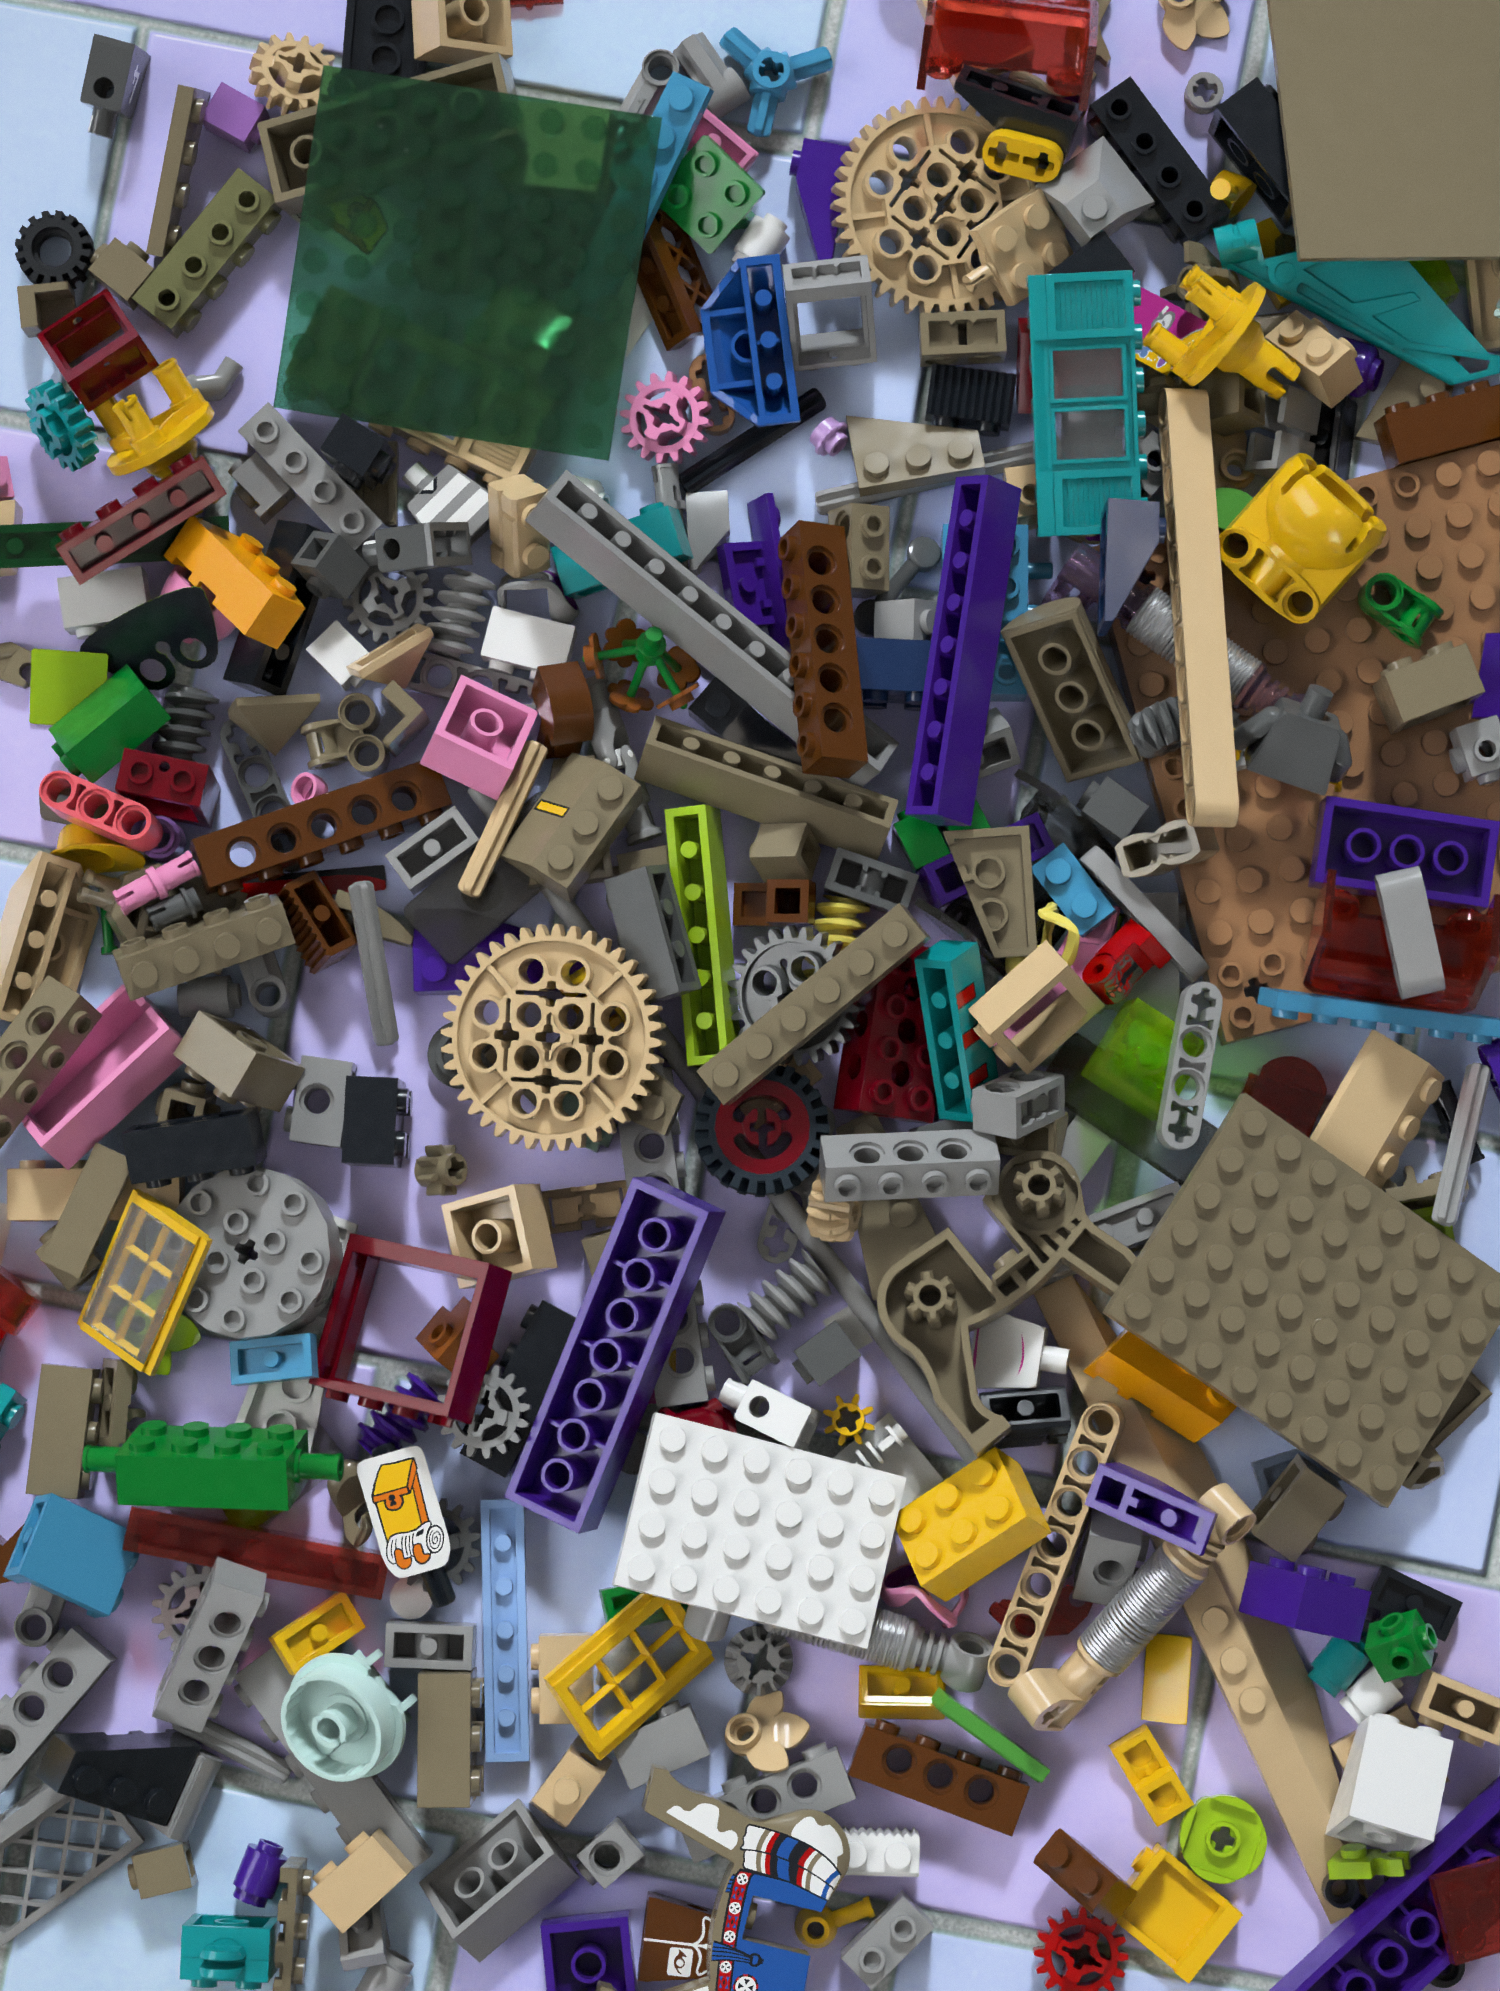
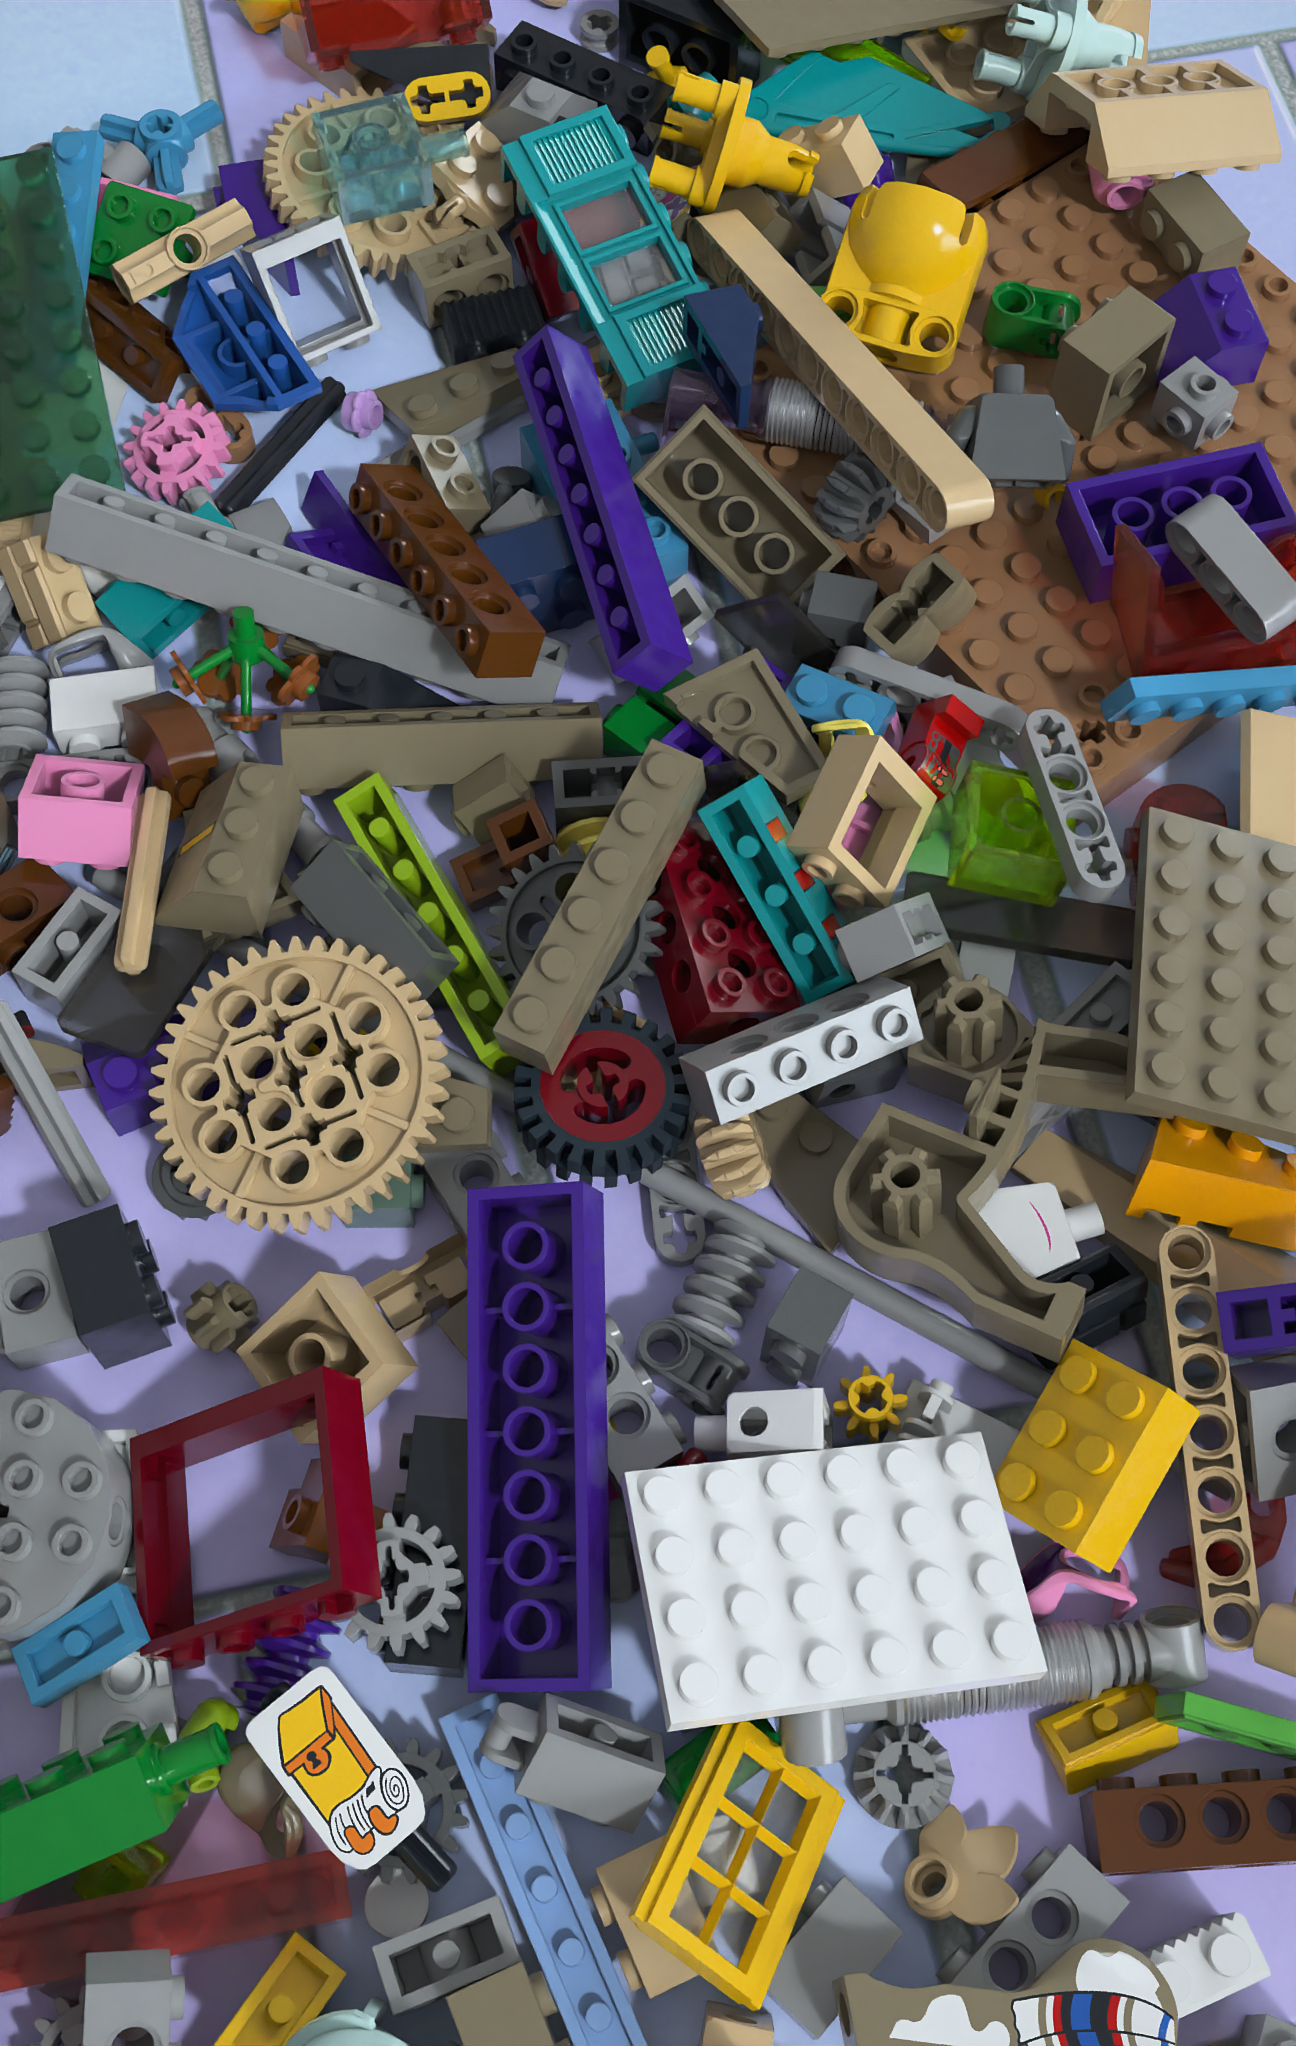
camera: 30 degrees left, 20 degrees down
none -> tan piece [109,198,256,305]
none -> lime arm [177,1697,239,1793]
none -> clear light blue brick [311,92,470,226]
none -> light grey brick [479,1692,666,1834]

